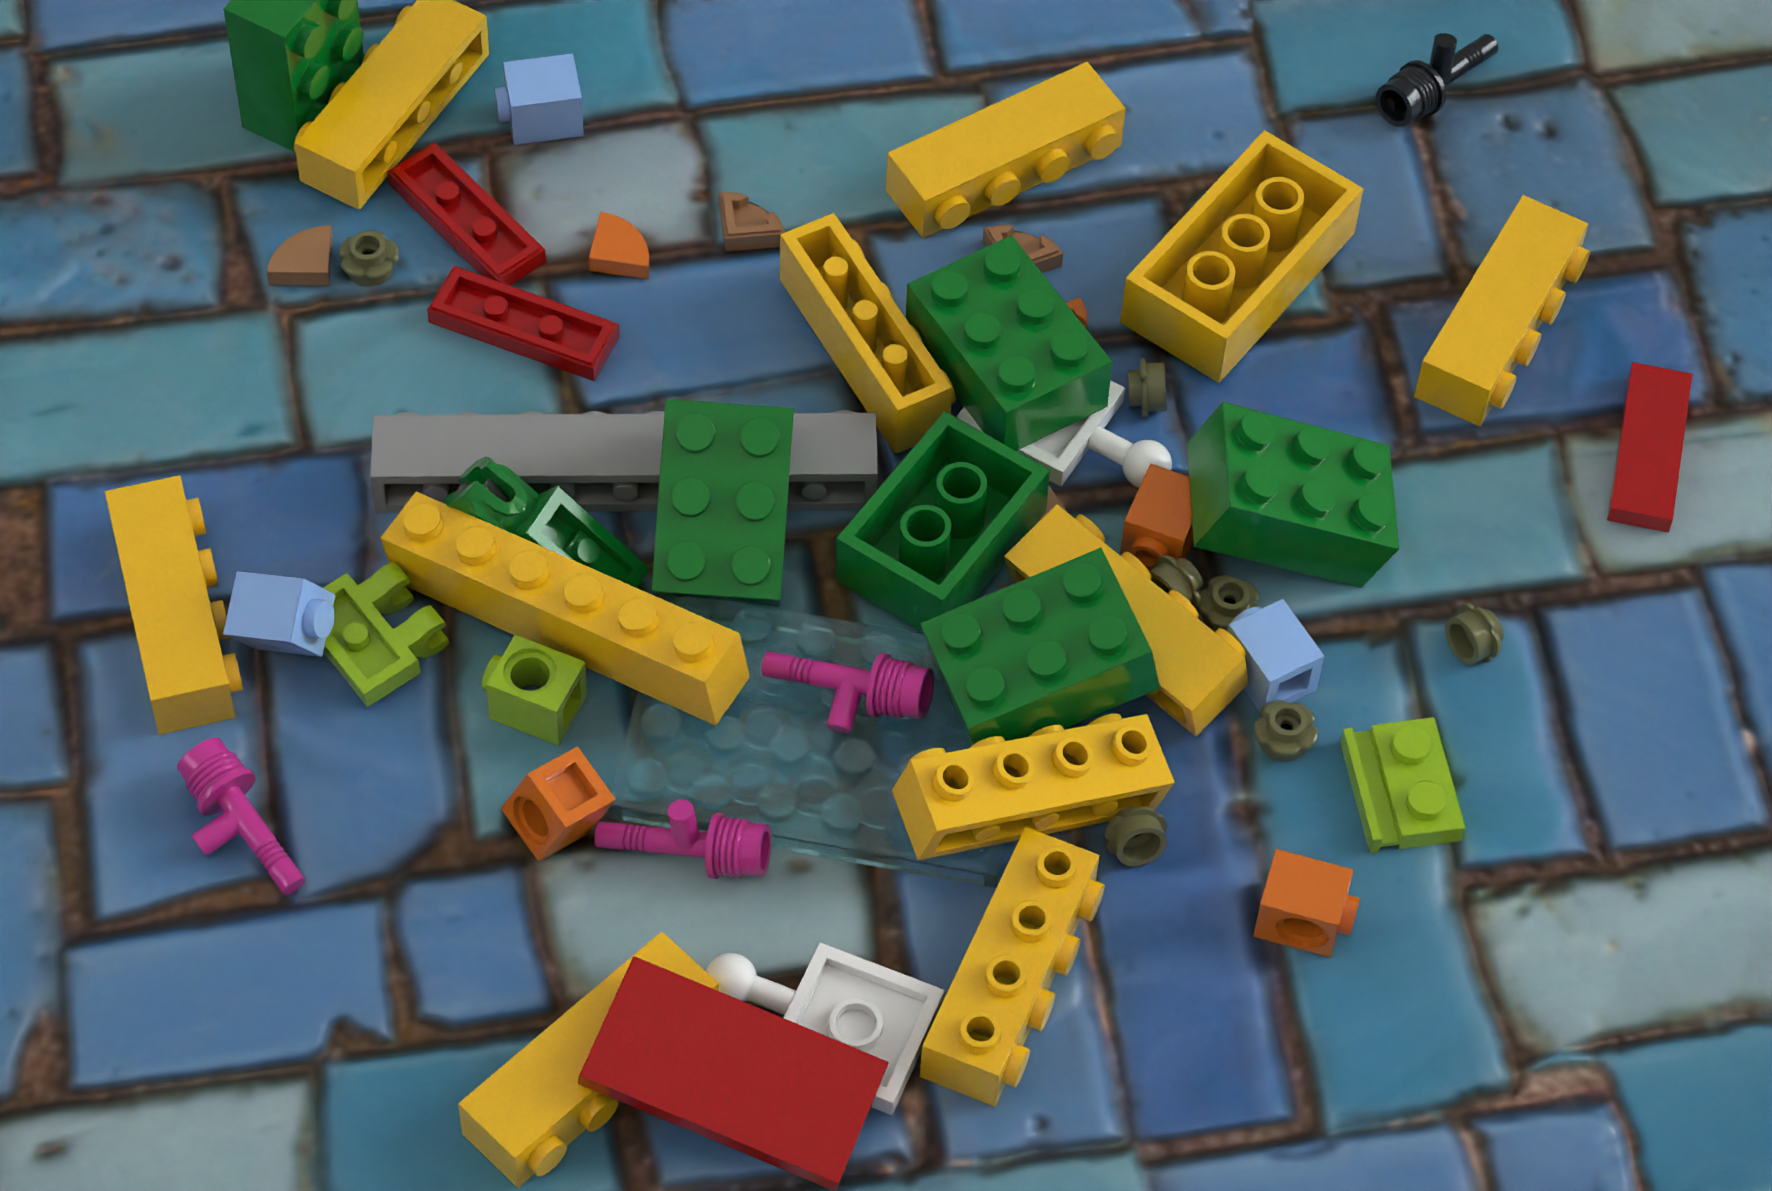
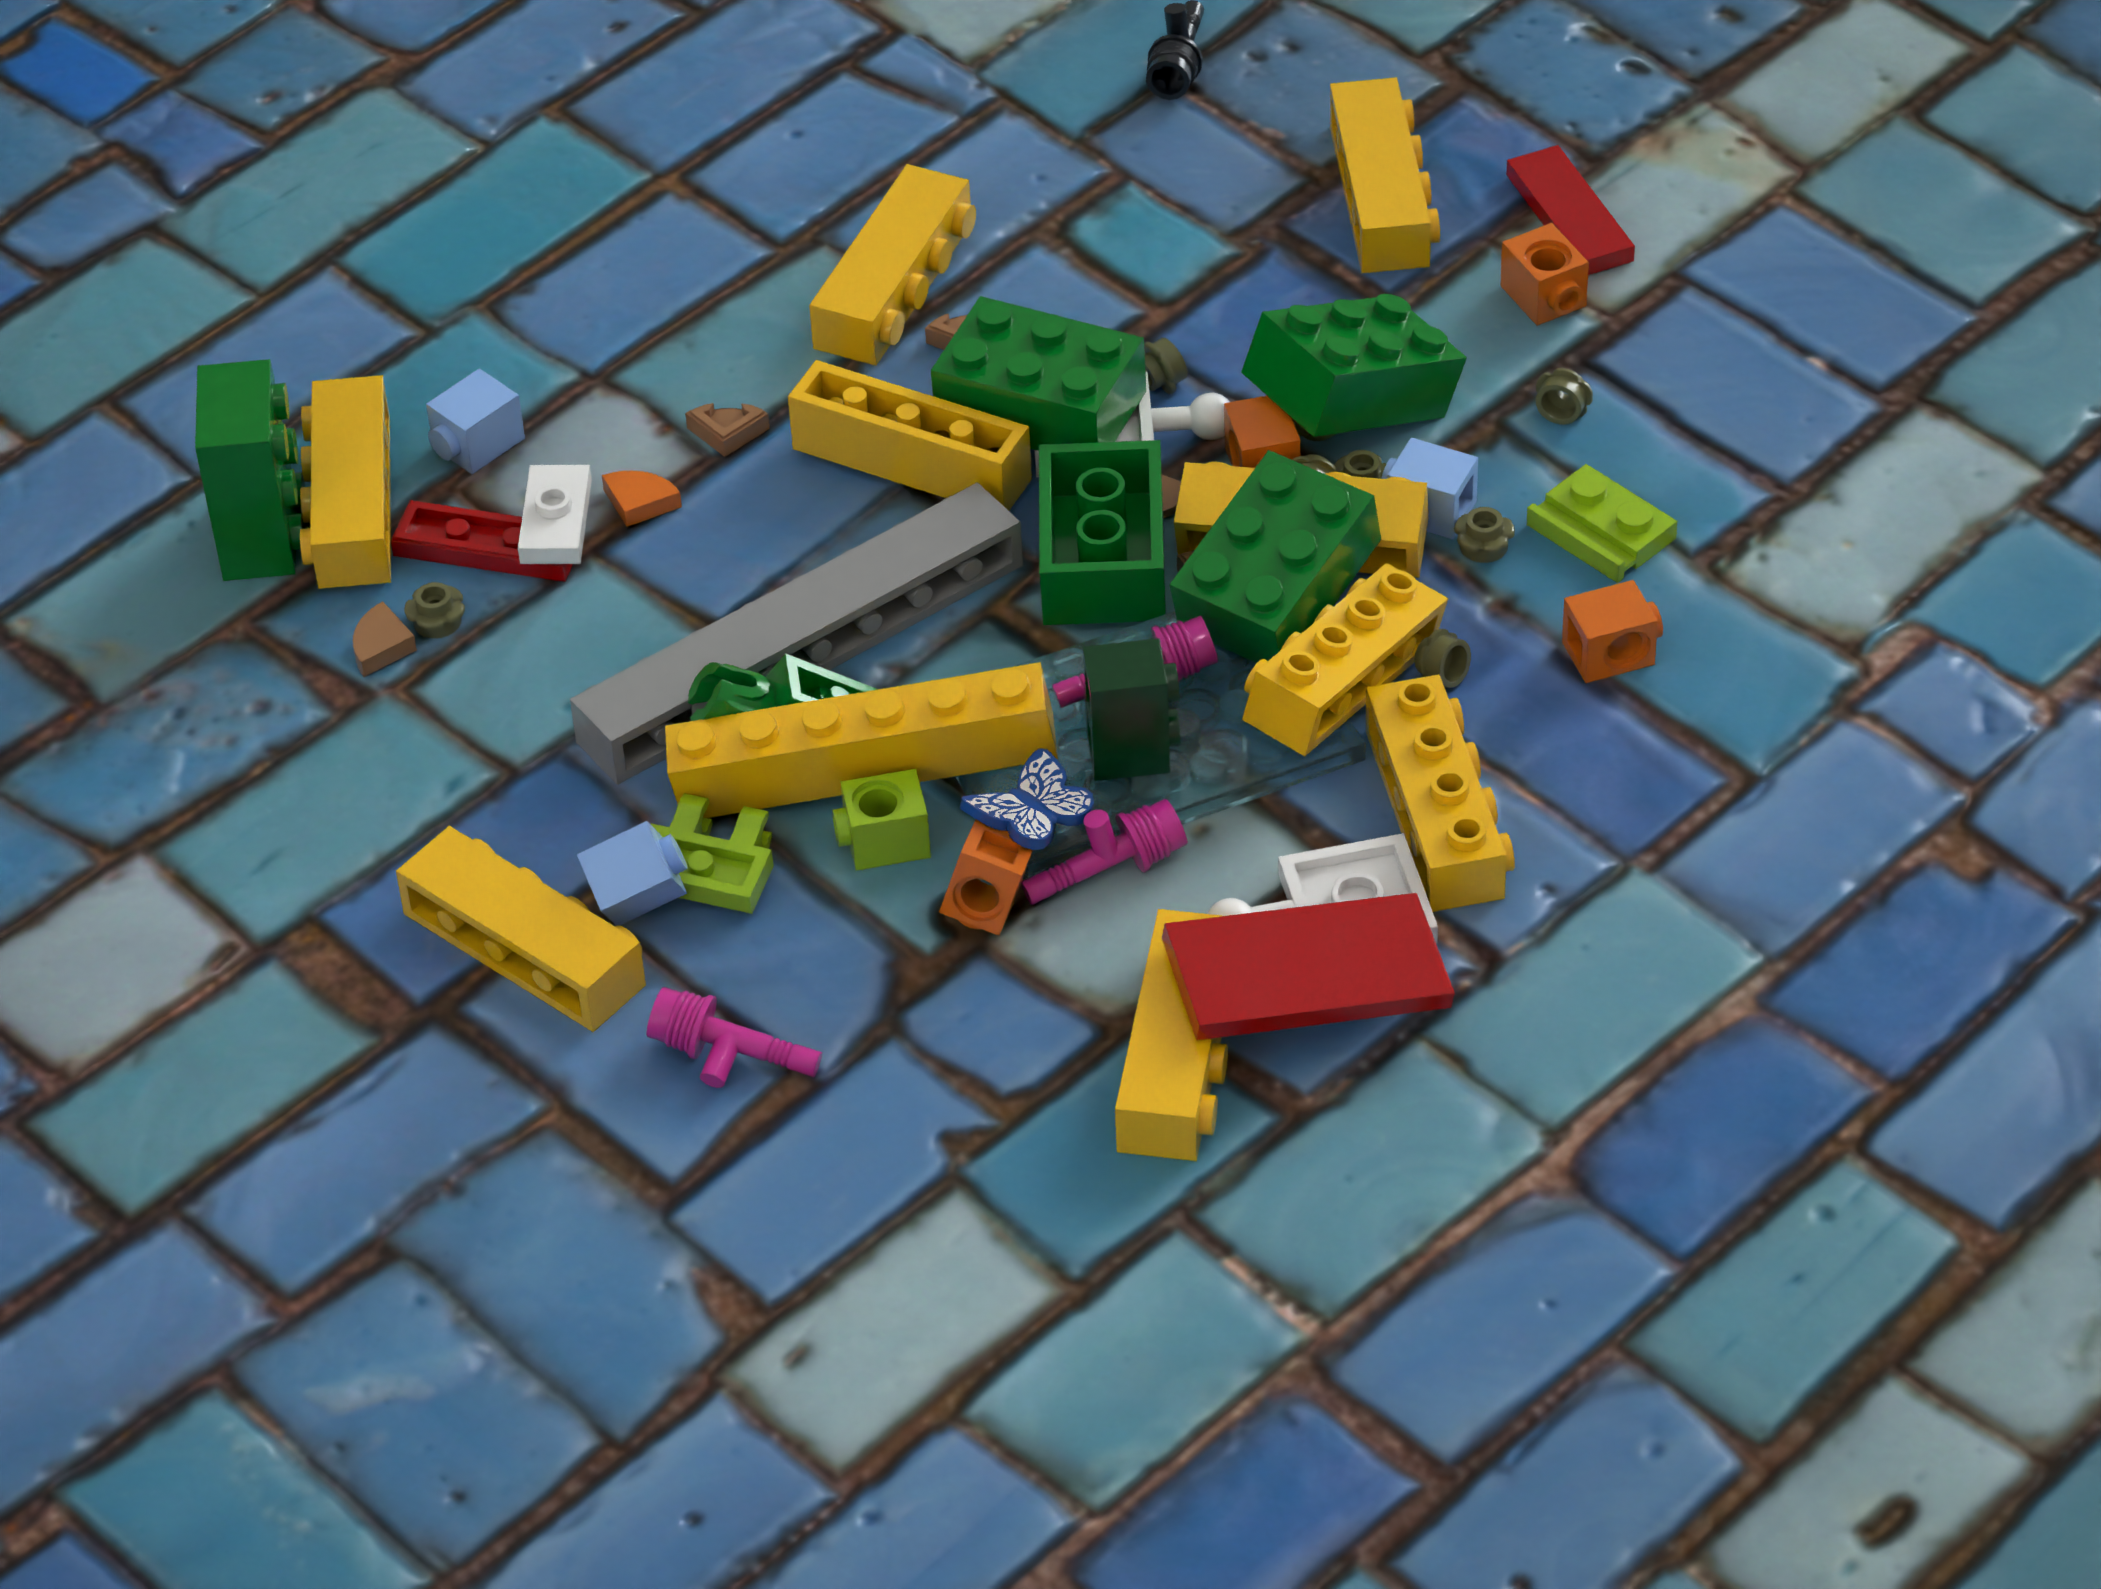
camera: 30 degrees left, 10 degrees down
red tile [427,266,620,381] -> none
green brick [652,399,794,606] -> none
yellow brick [1120,130,1364,383] -> none
none -> white plate [518,465,592,564]
none -> blue animal [960,748,1094,850]
none -> dark green brick [1083,638,1181,781]
none -> orange brick [1500,223,1589,326]

